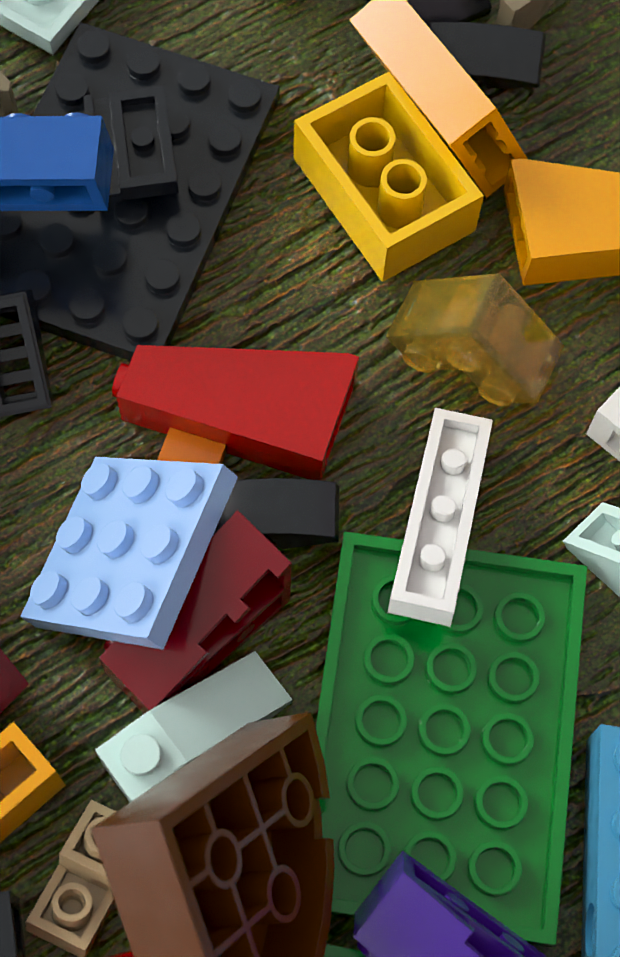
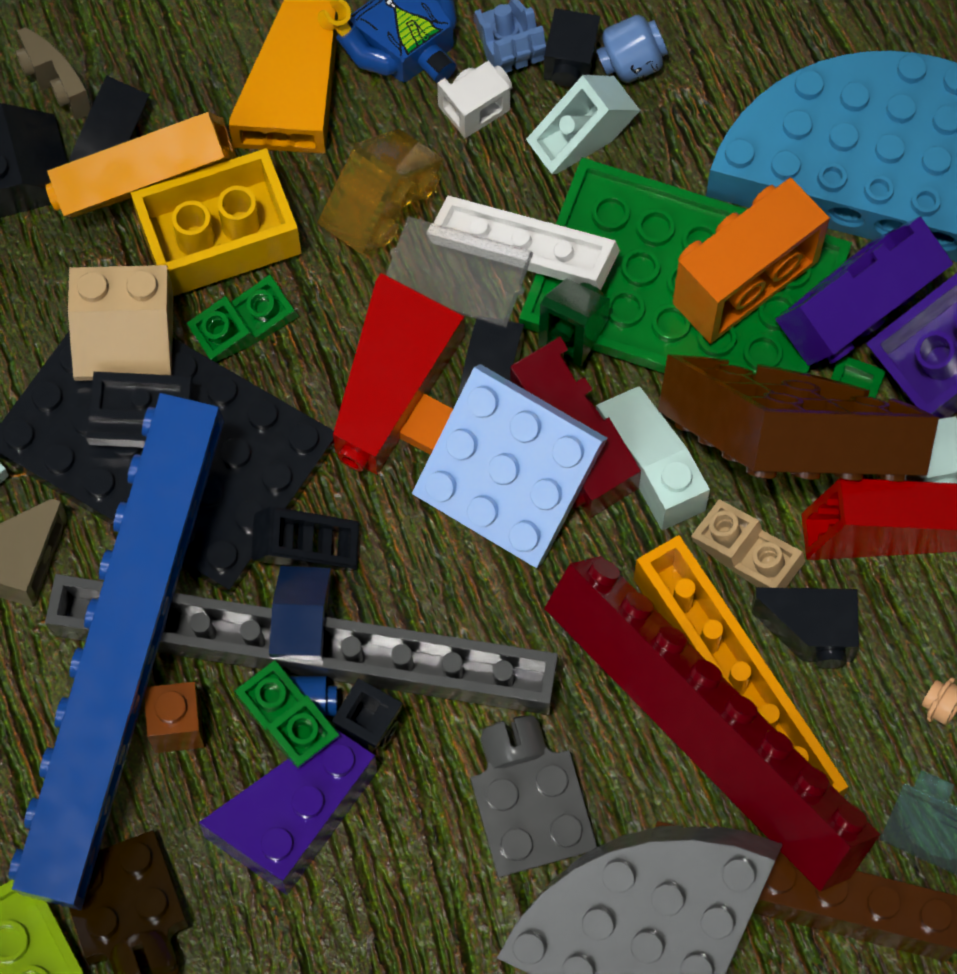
camera: 75 degrees left, 0 degrees up
none -> tan slope [68,265,174,381]
none -> green slope [186,274,299,362]
none -> clear piece [386,216,533,327]
none -> dark green slope [538,278,610,366]
none -> orange brick [672,177,830,344]

